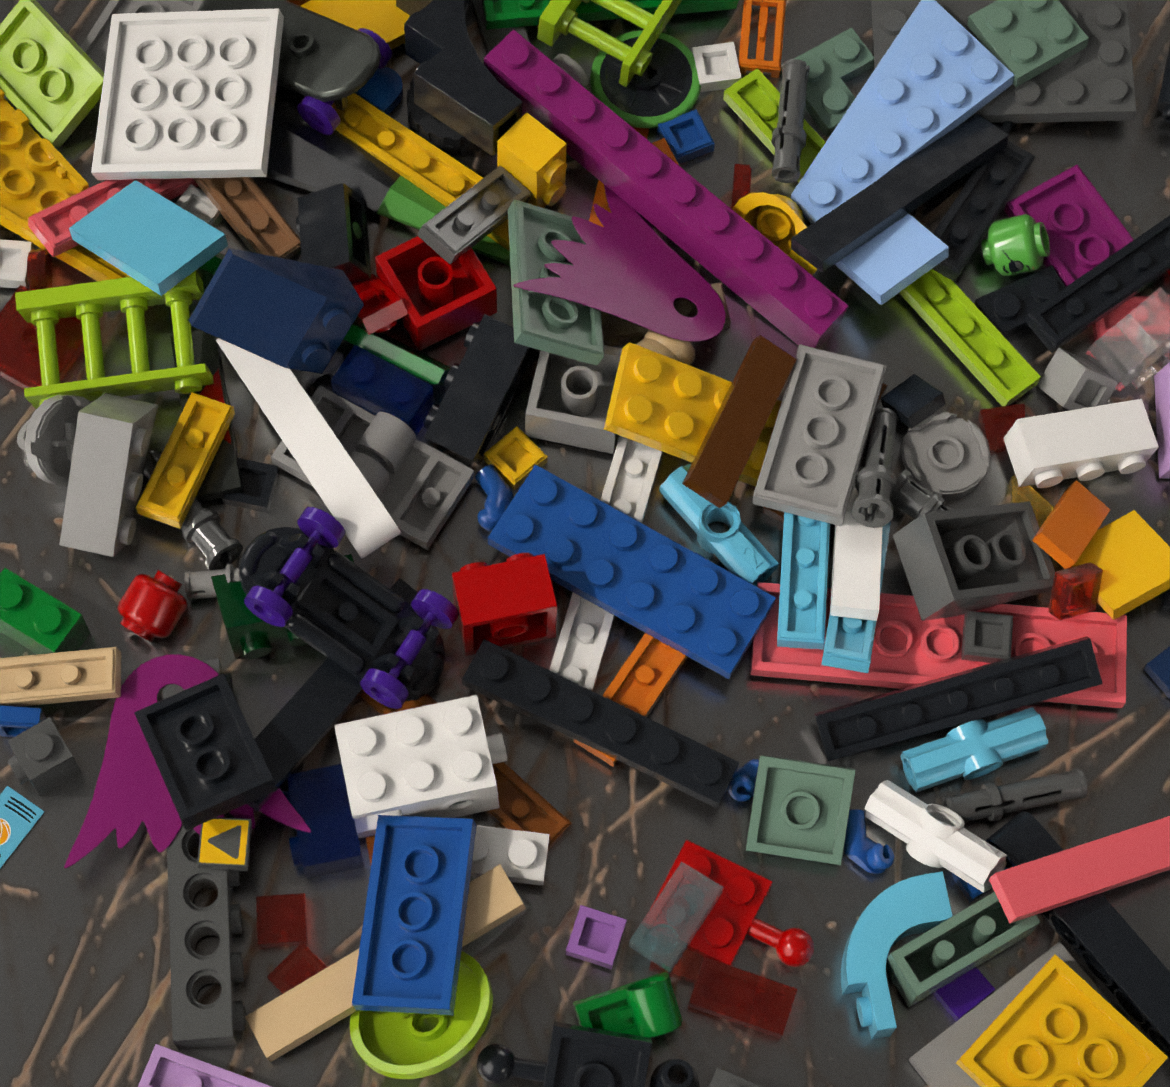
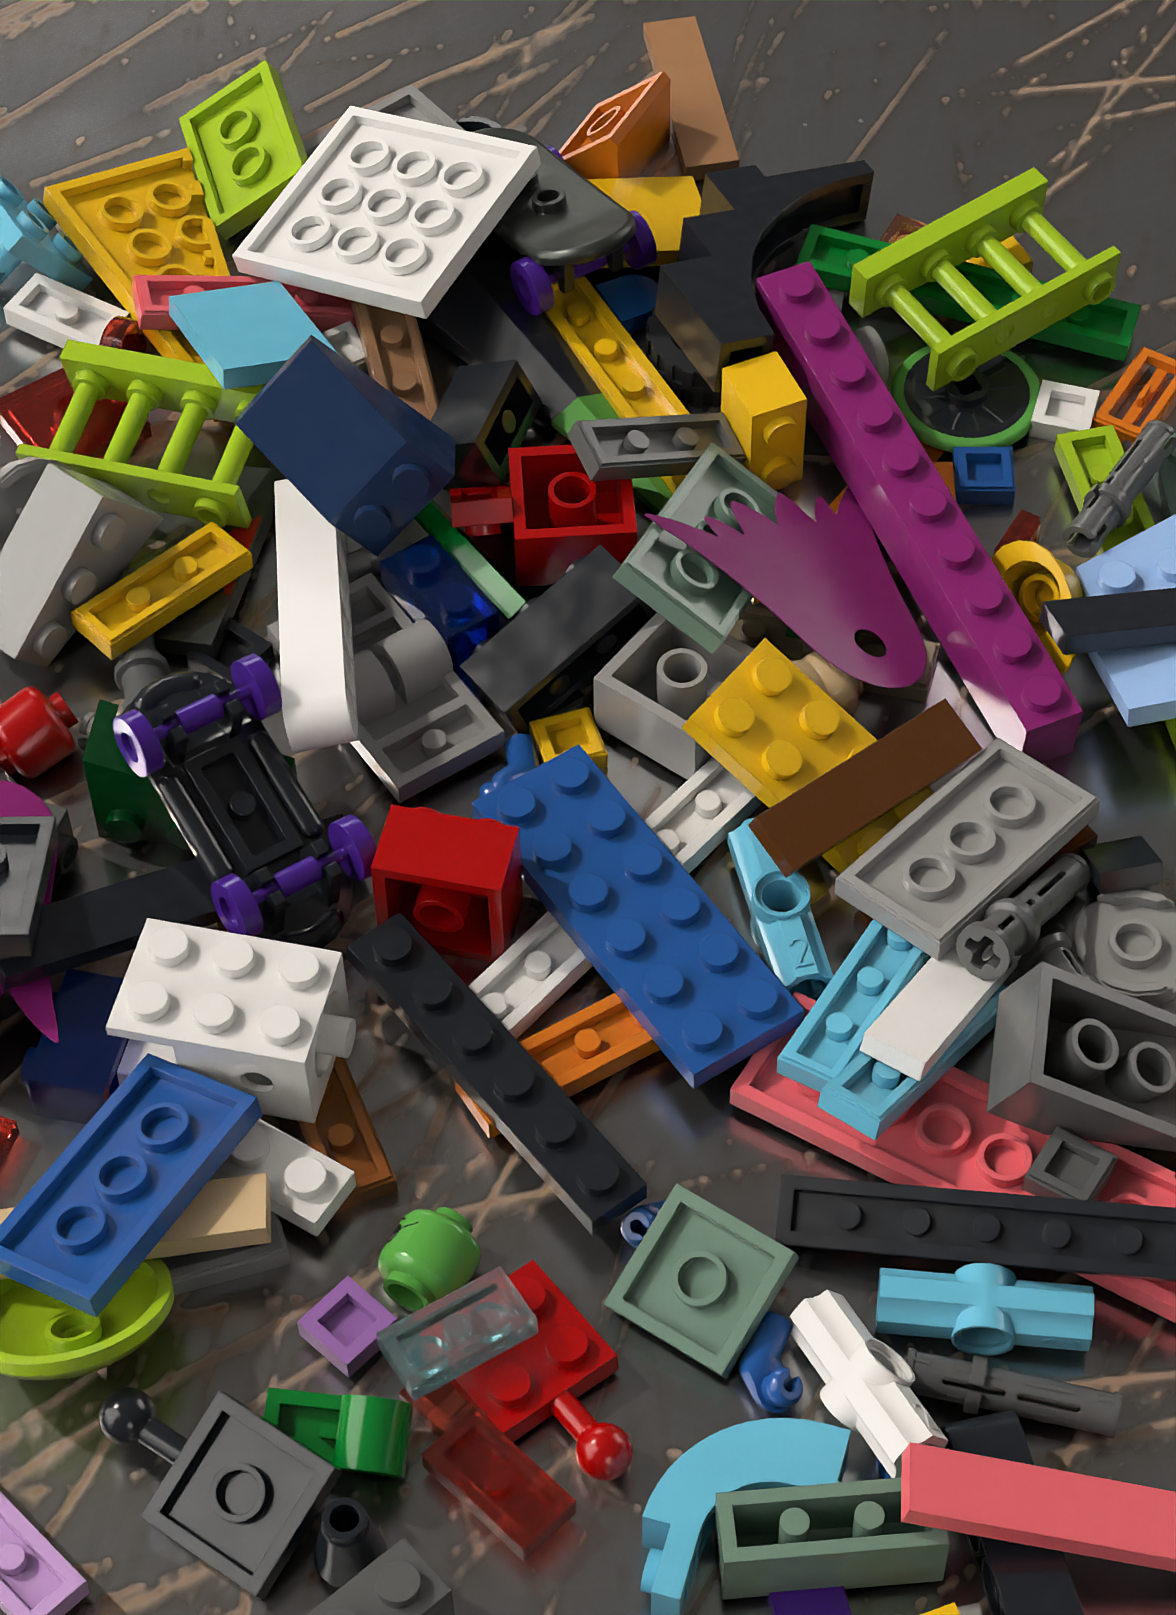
camera: 30 degrees right, 15 degrees down
none -> bright green head [378,1207,482,1315]

